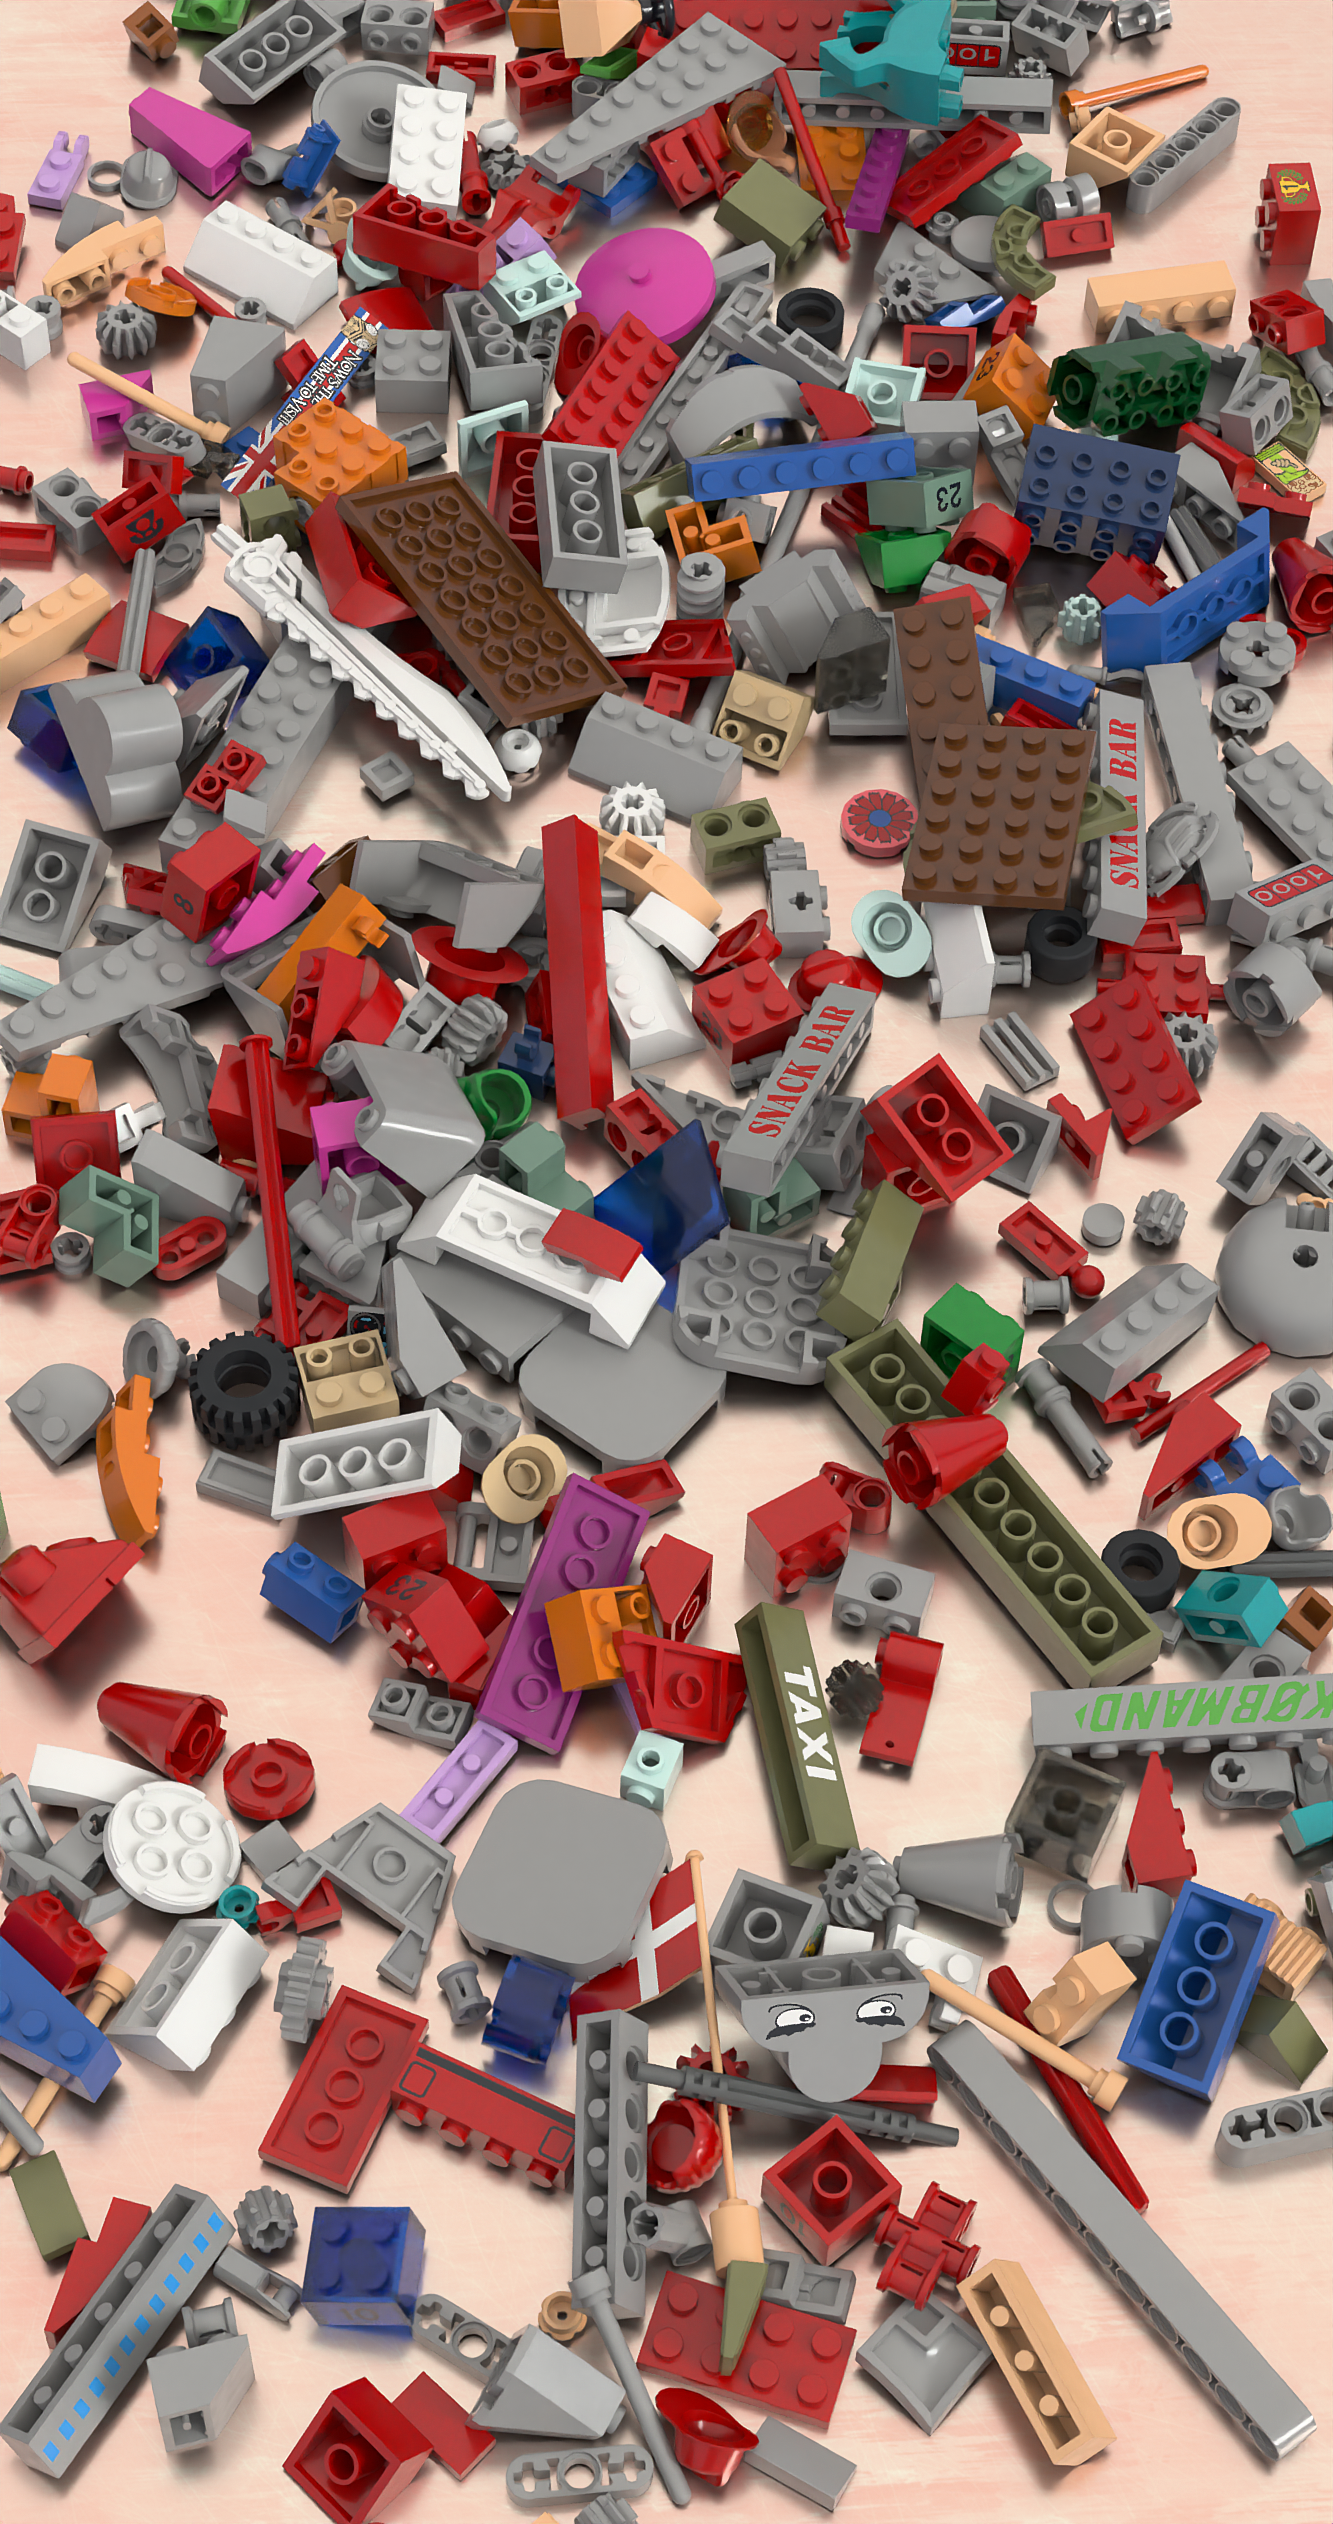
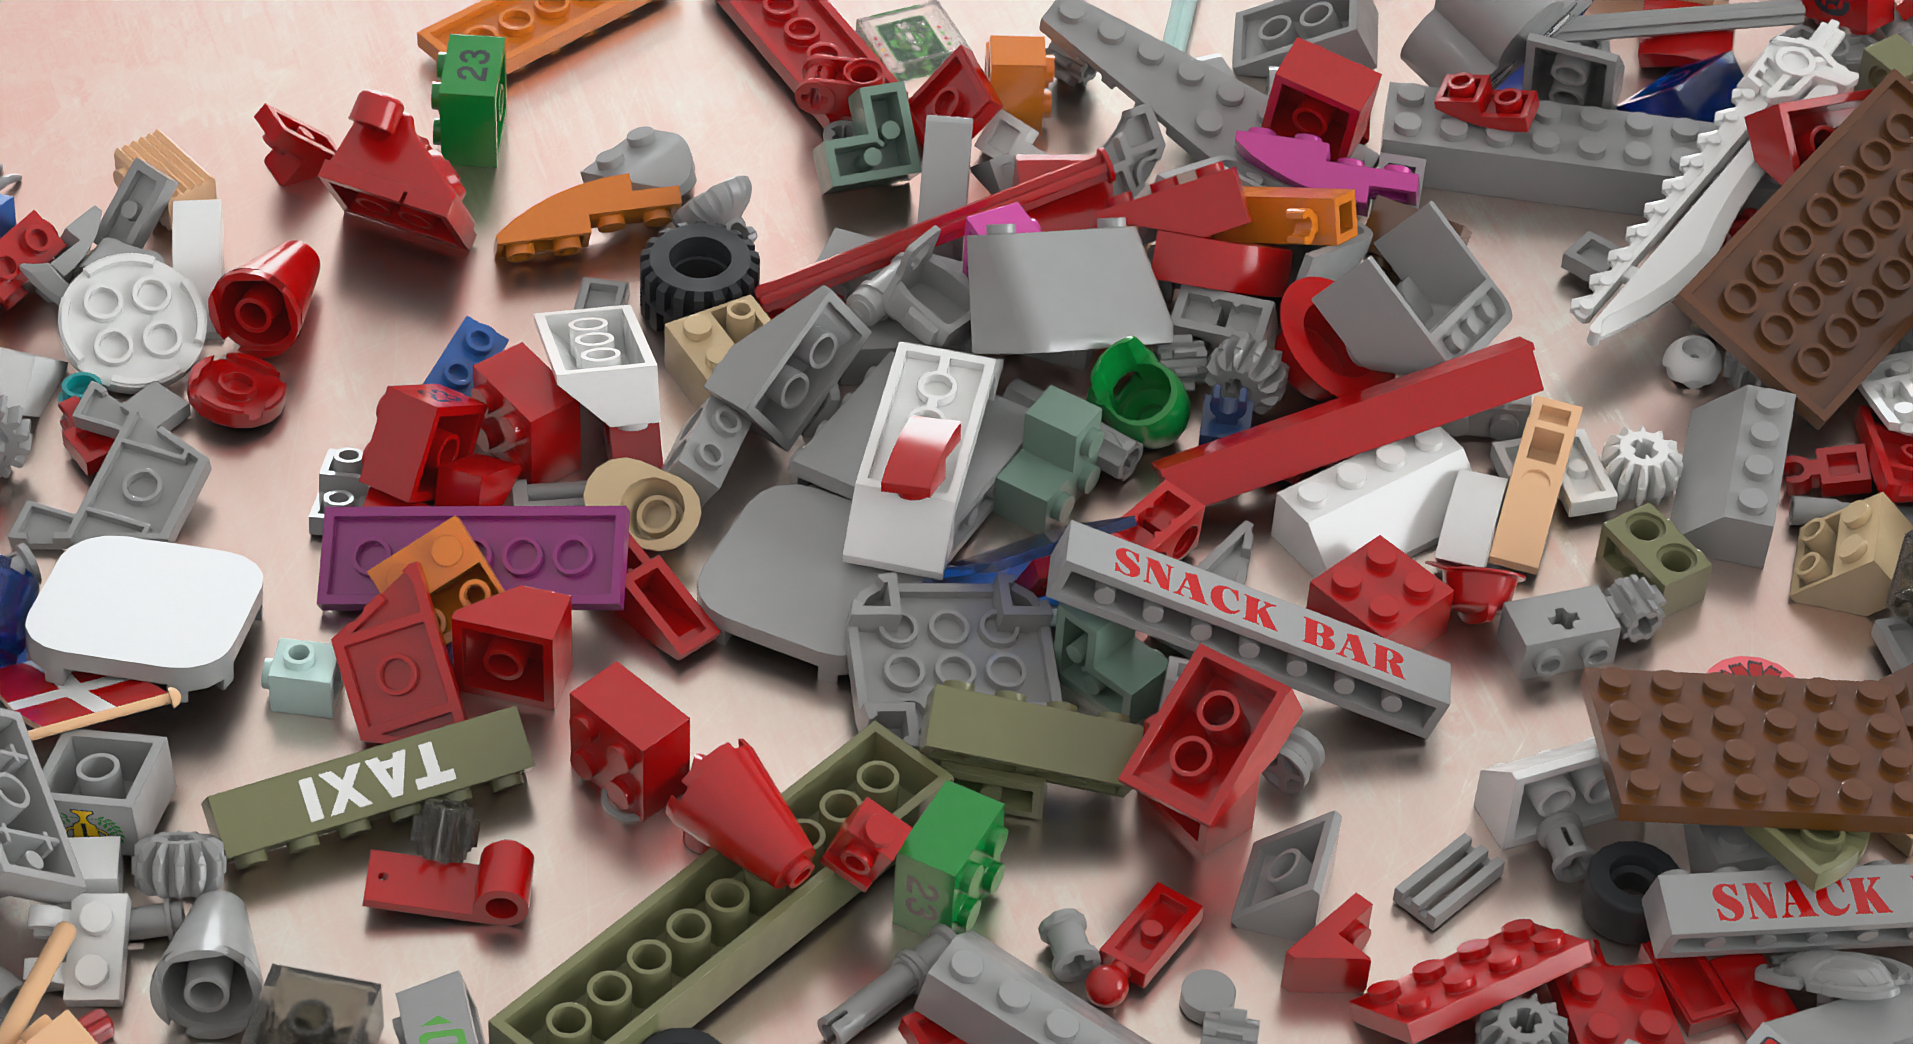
camera: 75 degrees right, 10 degrees down
red plate [151,1216,228,1281] -> none
light grey slope [223,789,268,838] -> none
lavender plate [399,1719,518,1844] -> none
red piece [788,949,883,1013] -> none
light grey brick [832,1549,936,1637] -> none
light aqua piece [851,889,932,978] -> none

